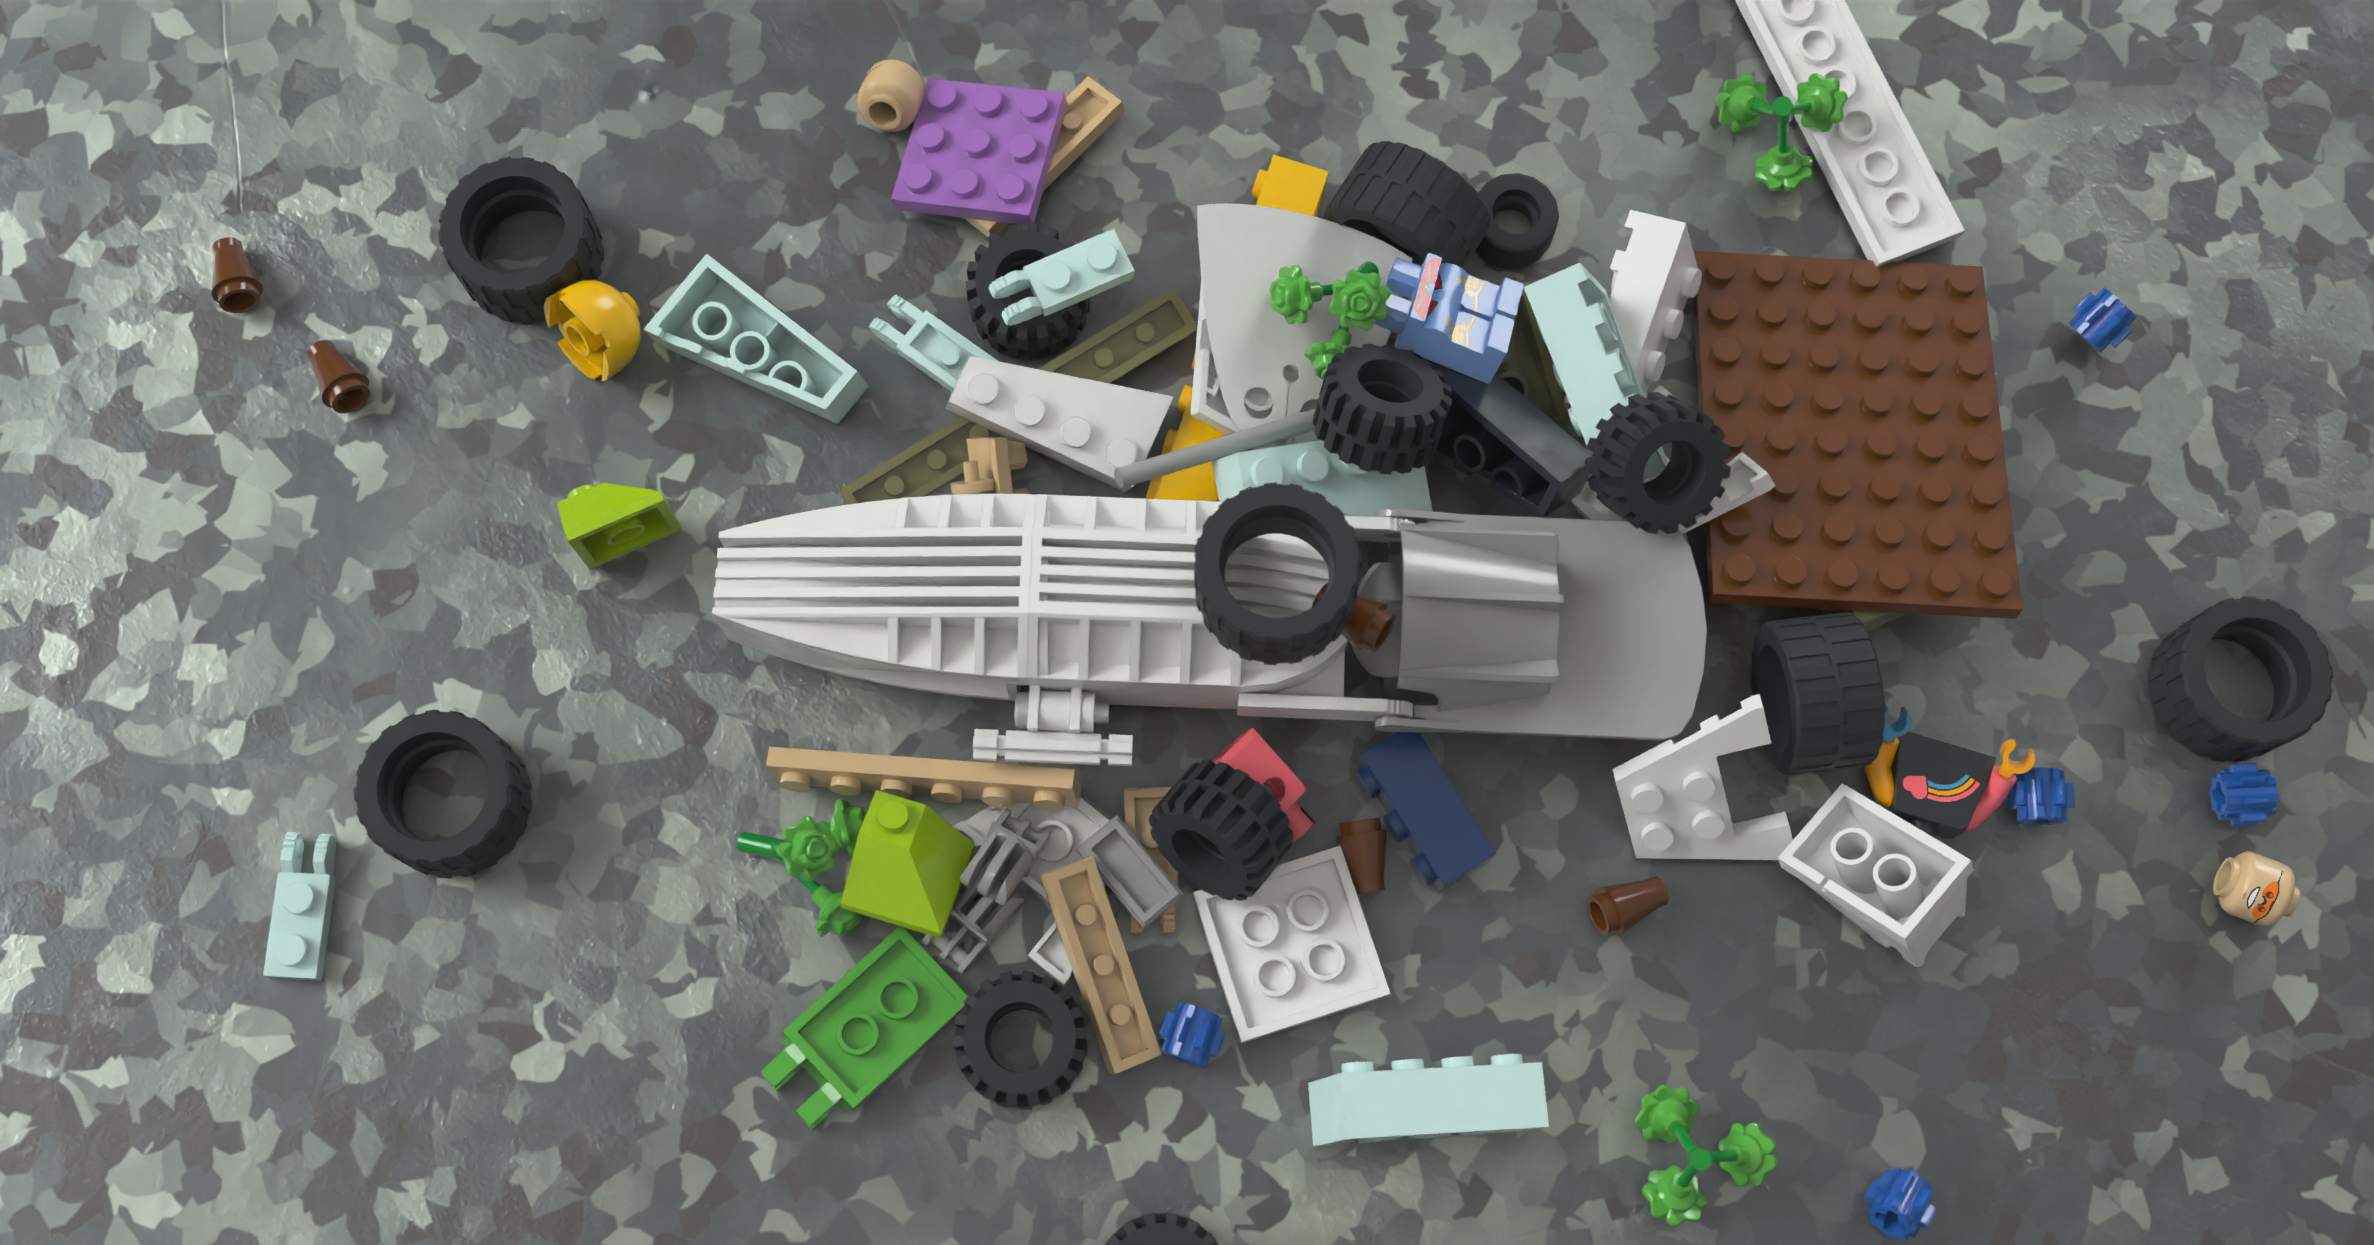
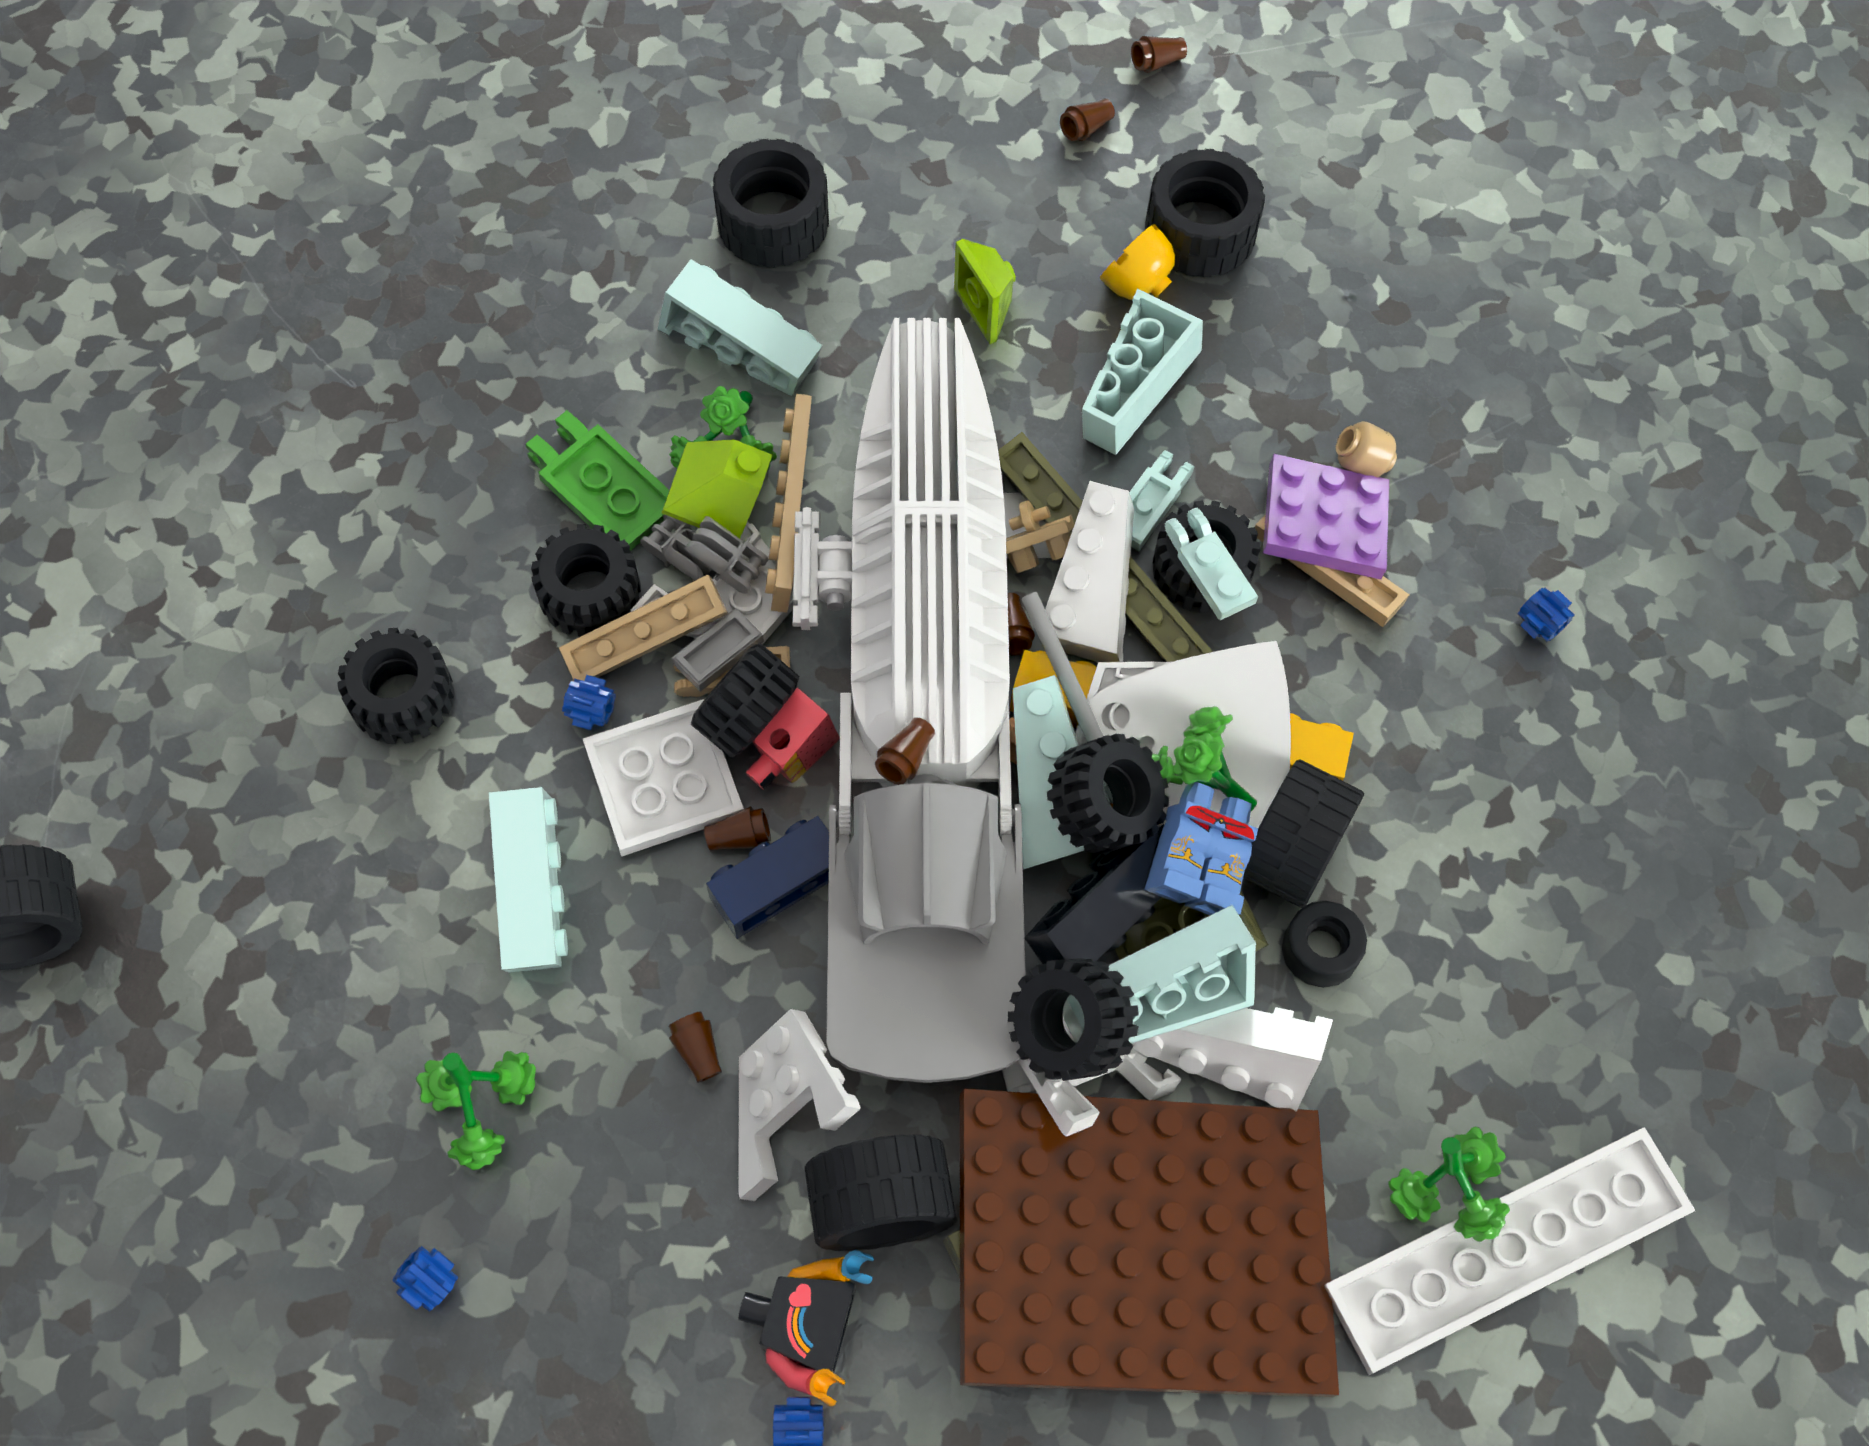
camera: 90 degrees right, 10 degrees down
light aqua hinge [263,832,336,981] -> none
black tyre [1194,482,1362,666] -> none
white piece [1778,783,1974,967] -> none
none -> light aqua wedge [658,259,822,396]

